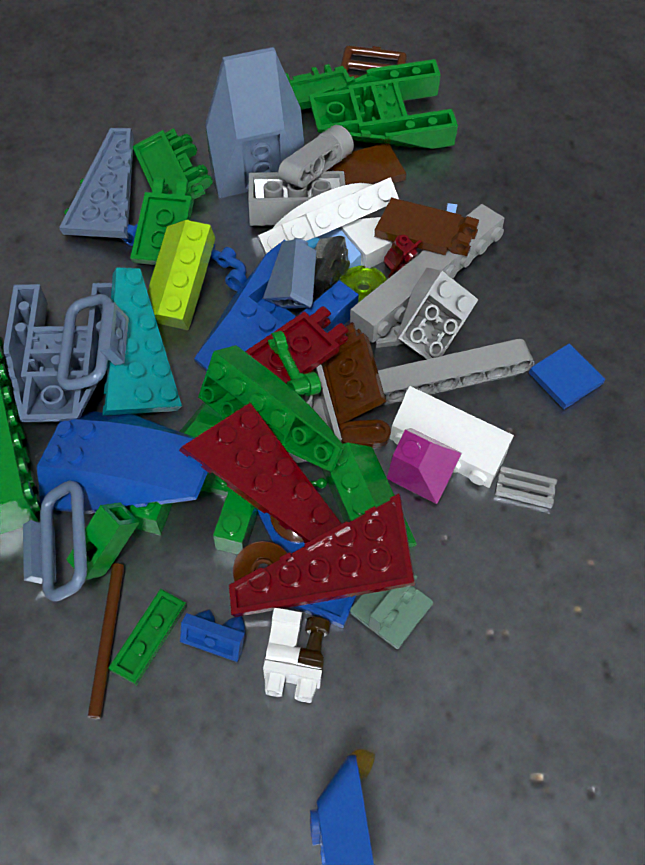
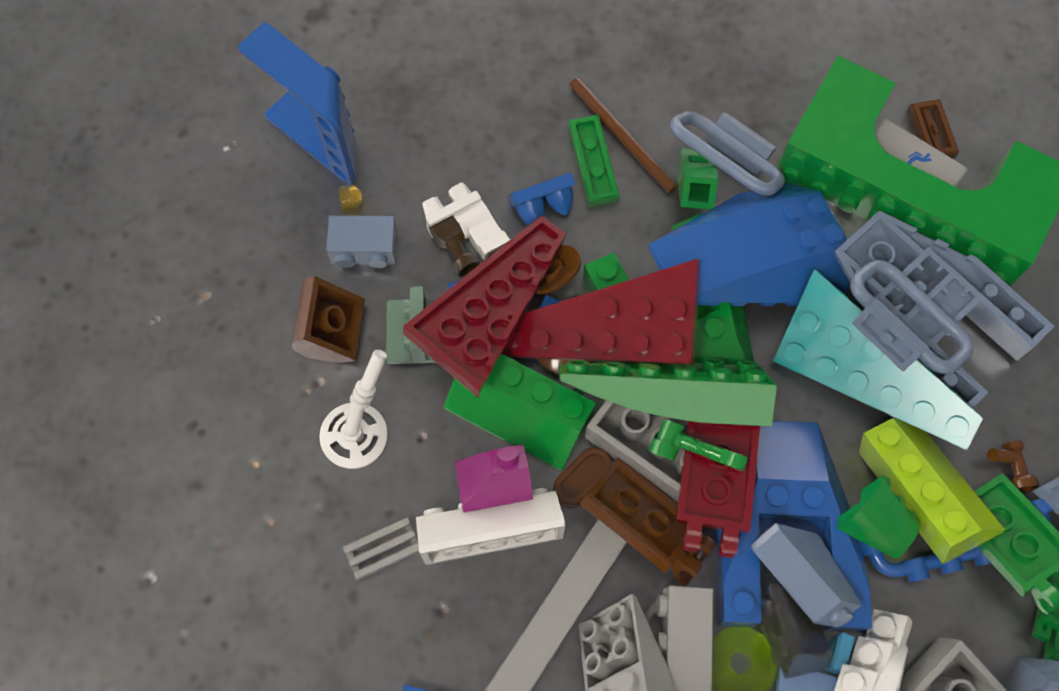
camera: 140 degrees right, 10 degrees up
none -> reddish brown brick [292,276,365,363]
none -> white dish [320,350,388,469]
none -> sand blue brick [326,215,397,268]
none -> green slope [837,475,921,559]
none -> reddish brown piece [987,440,1040,493]

